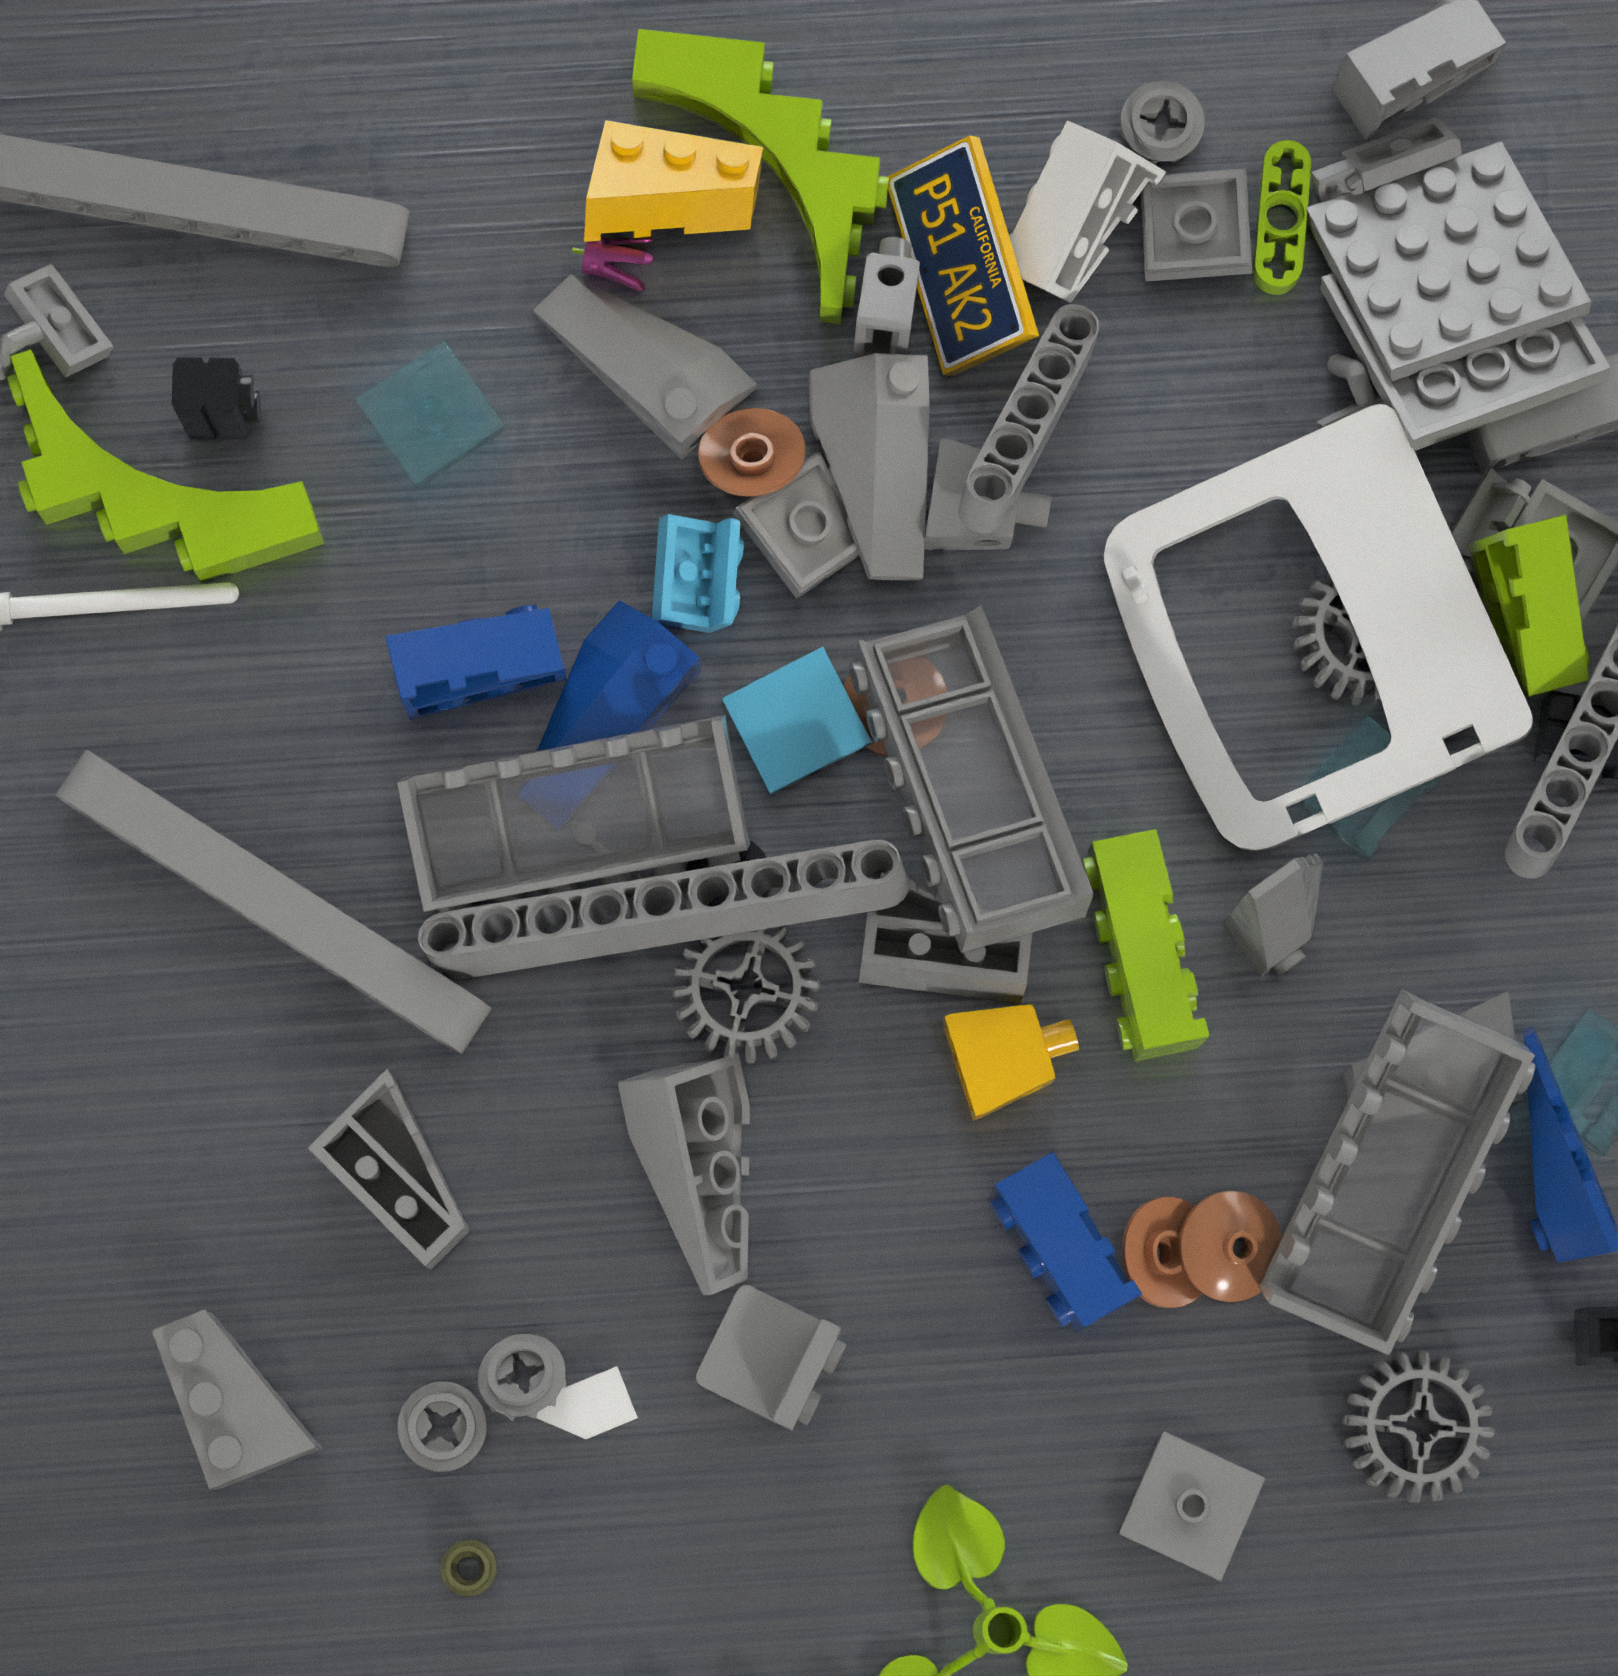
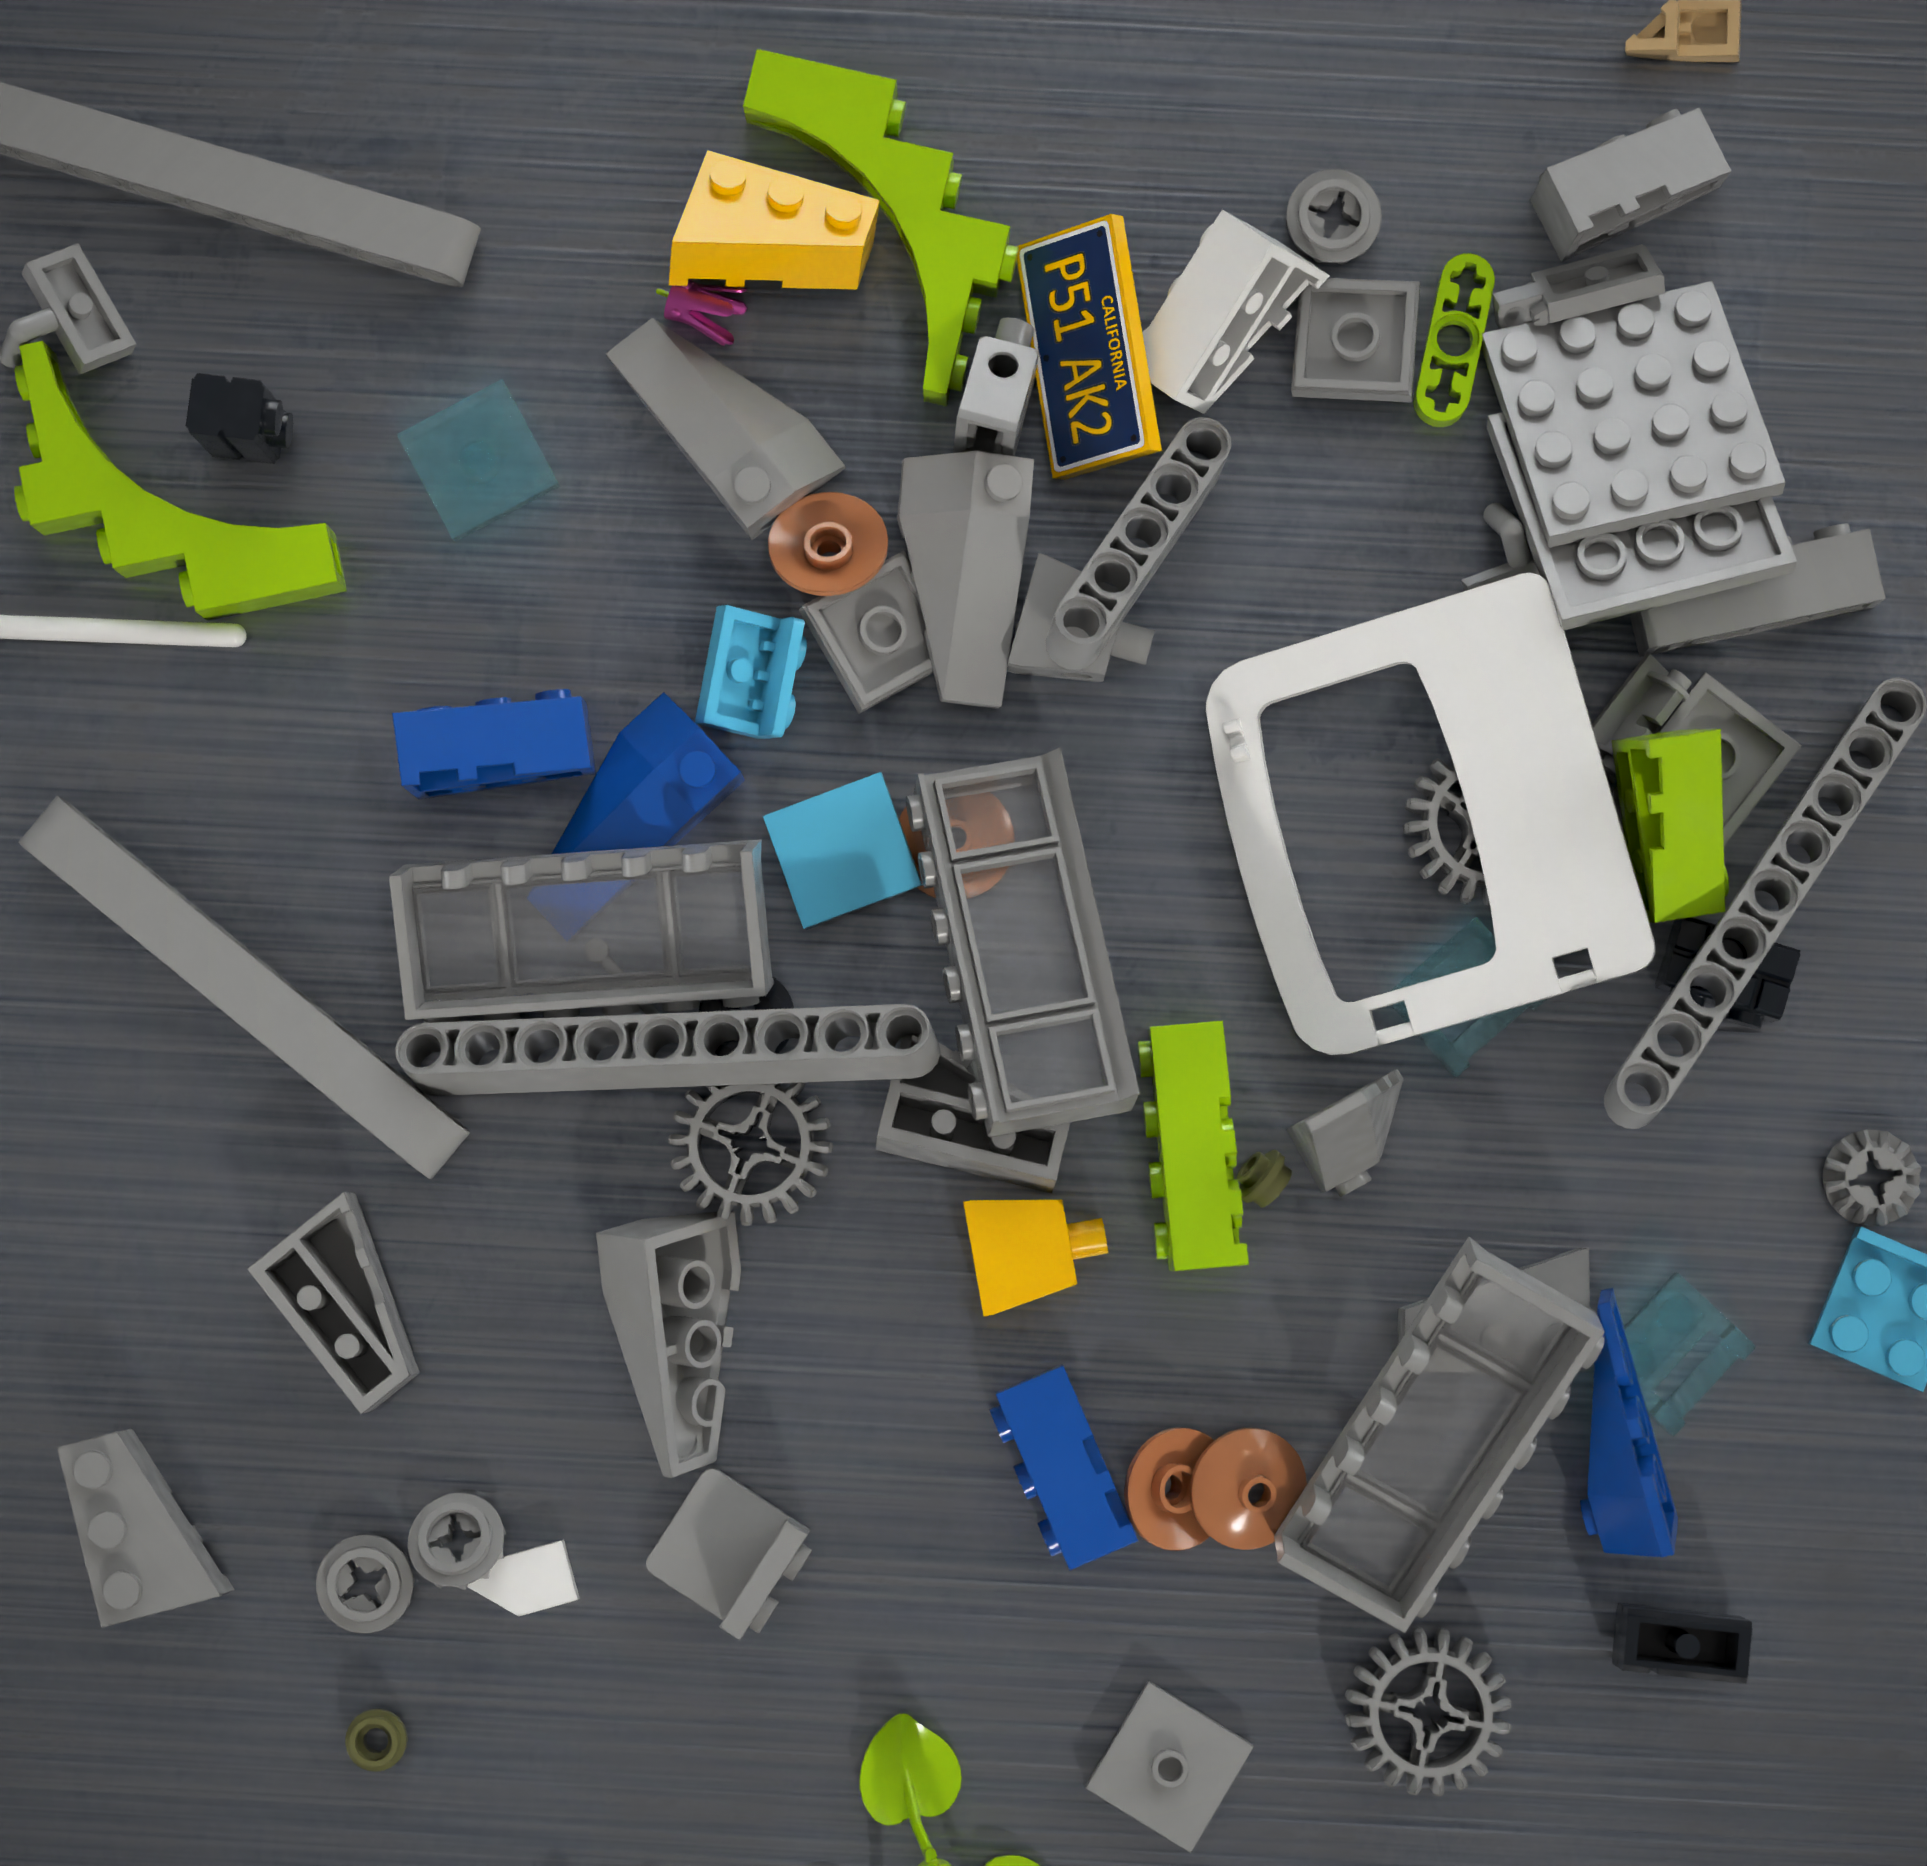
camera: 15 degrees right, 5 degrees up
none -> olive plate [1236,1150,1292,1208]

